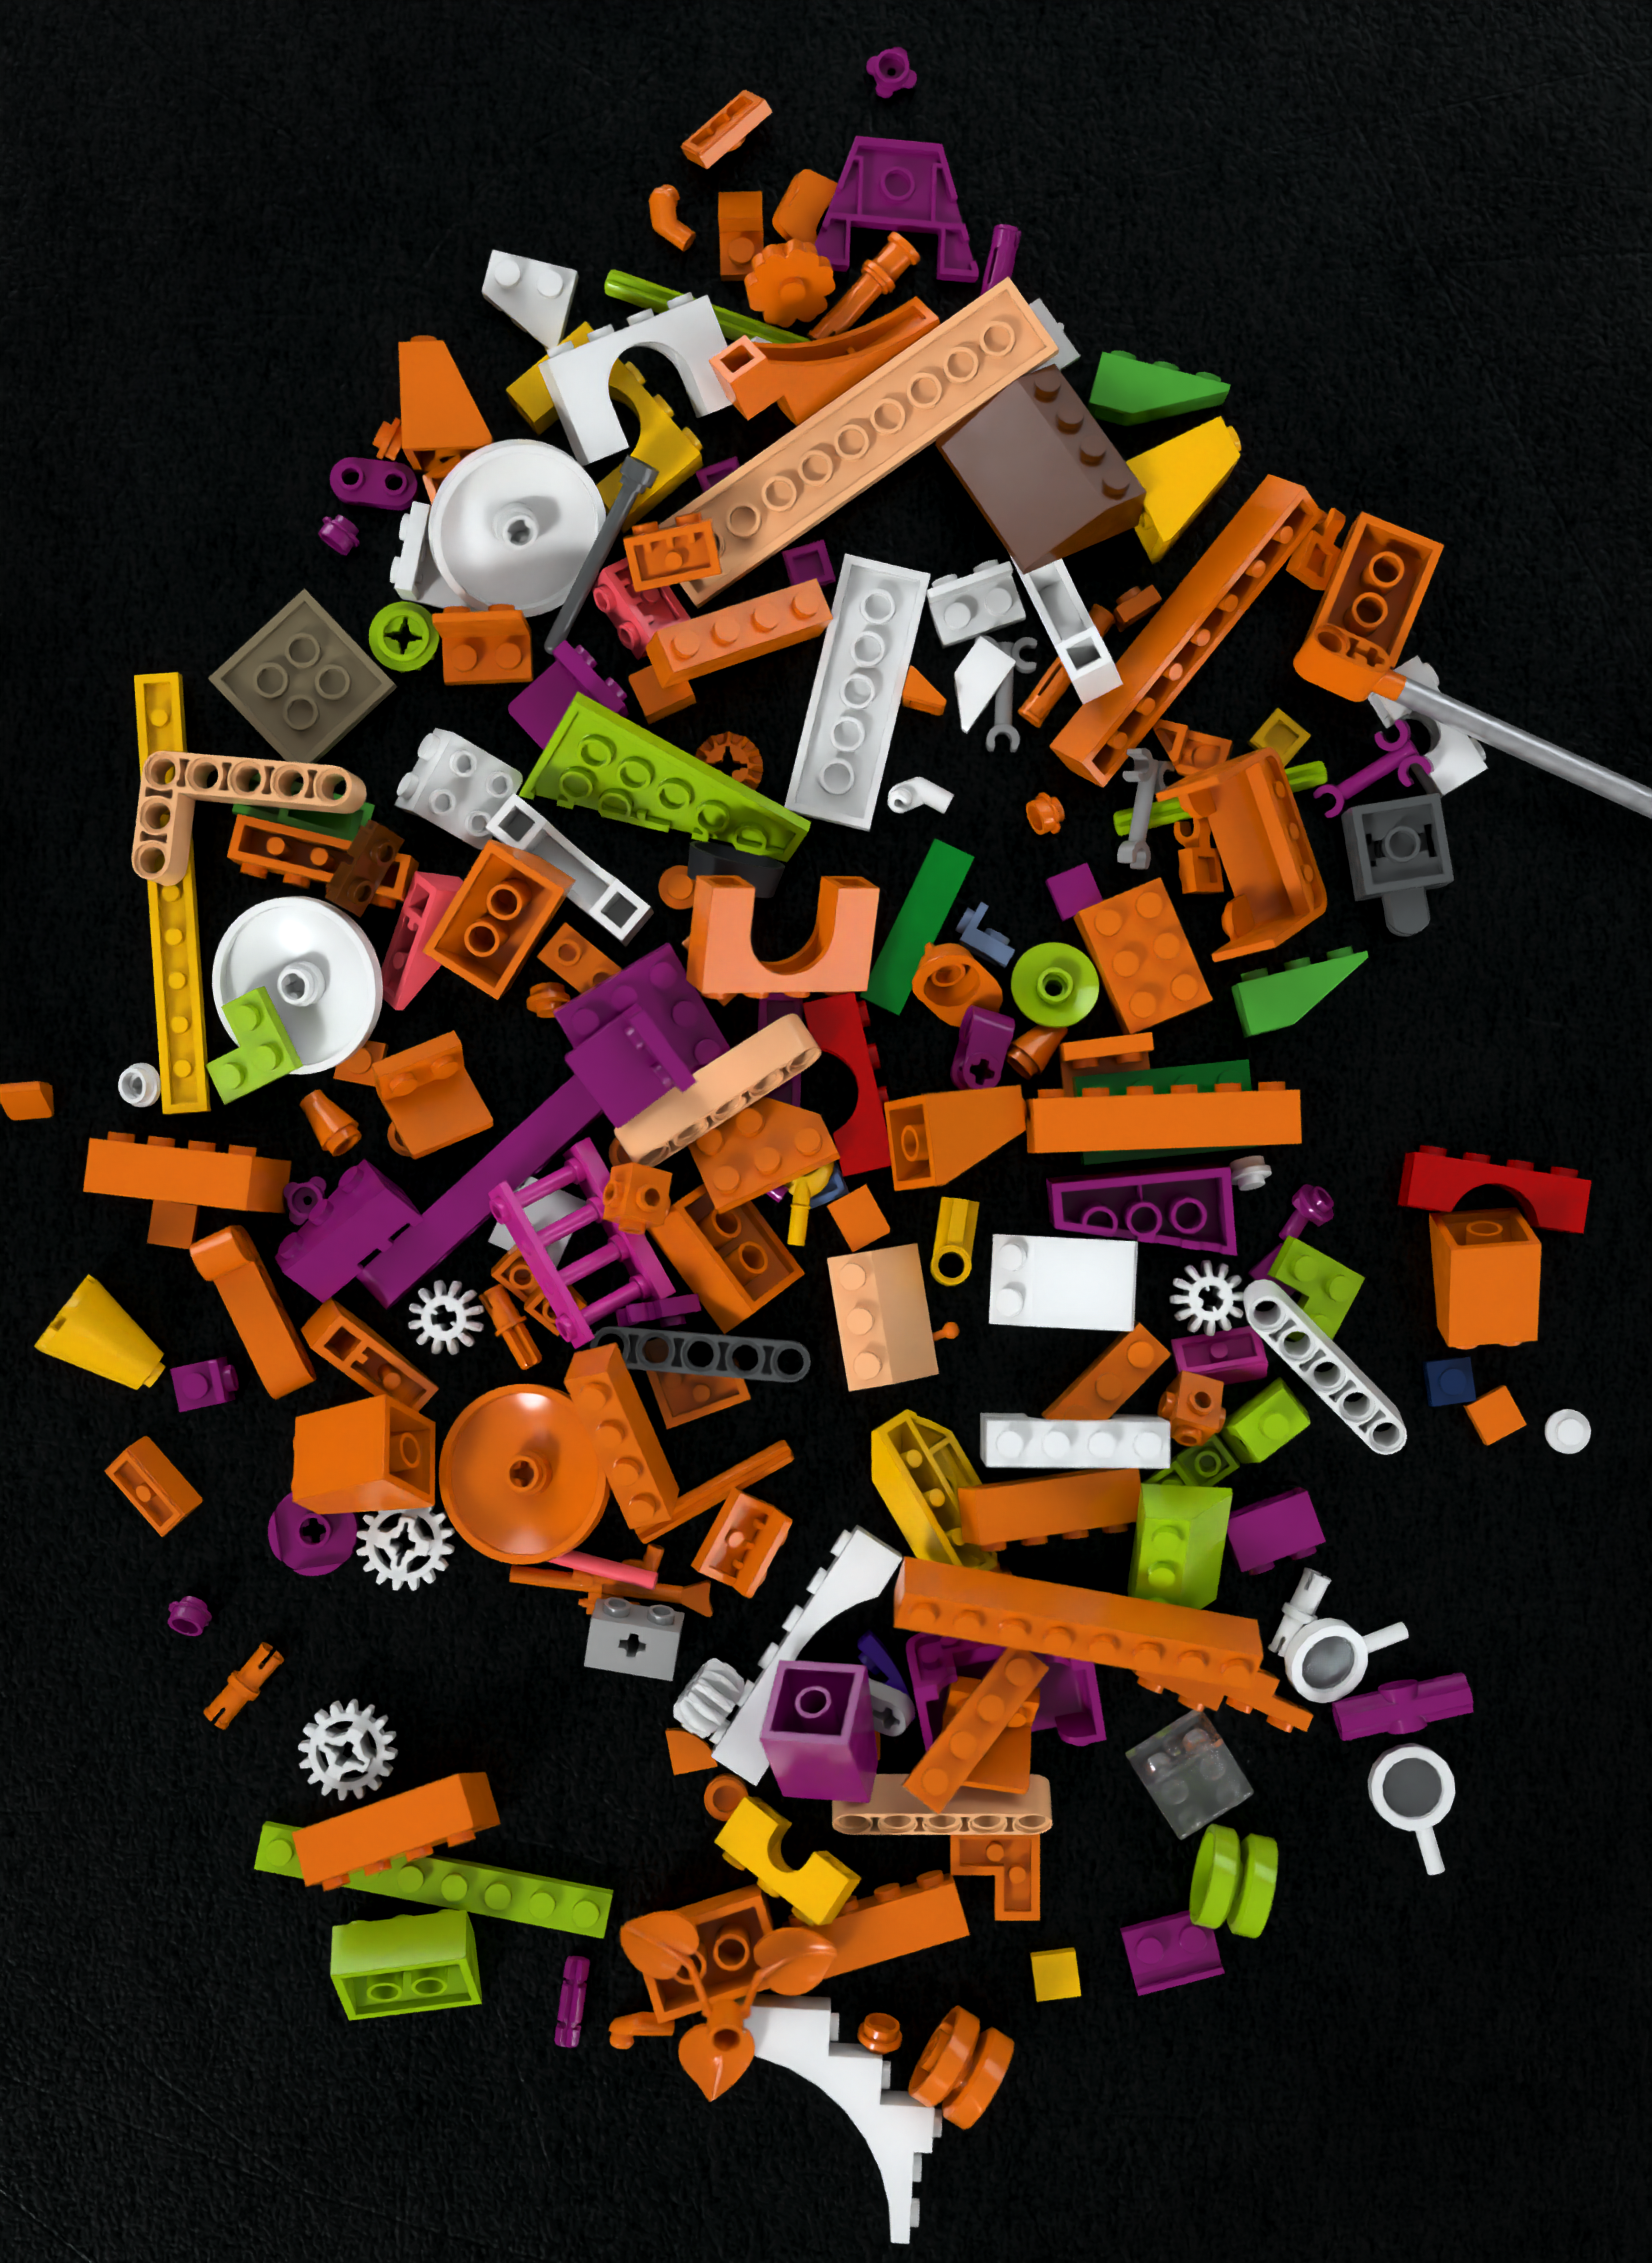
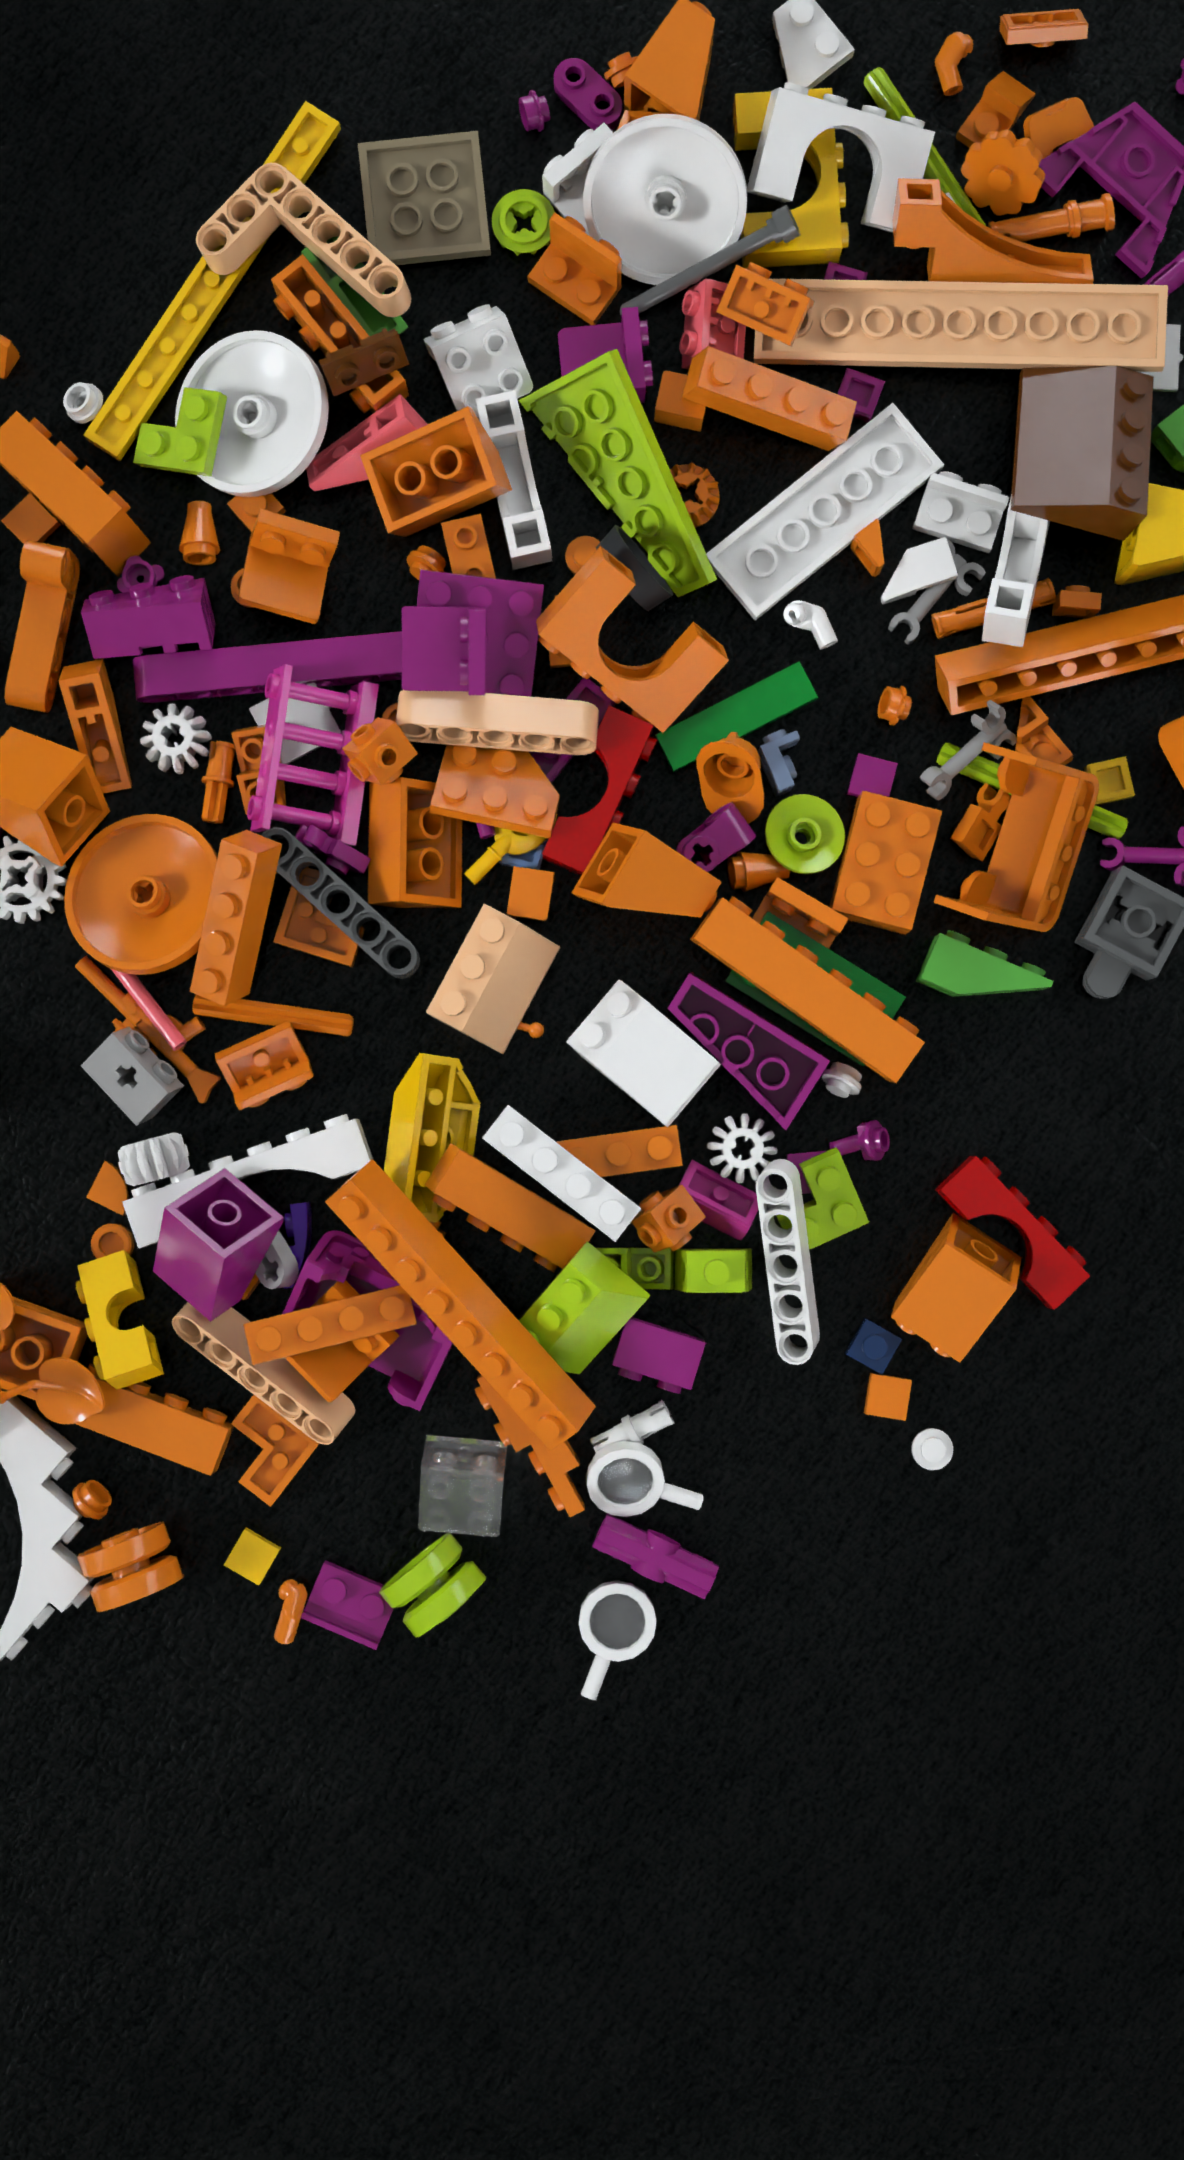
camera: 45 degrees right, 0 degrees up
yellow piece [930,1197,979,1286] -> none
none -> orange arm [274,1579,308,1644]

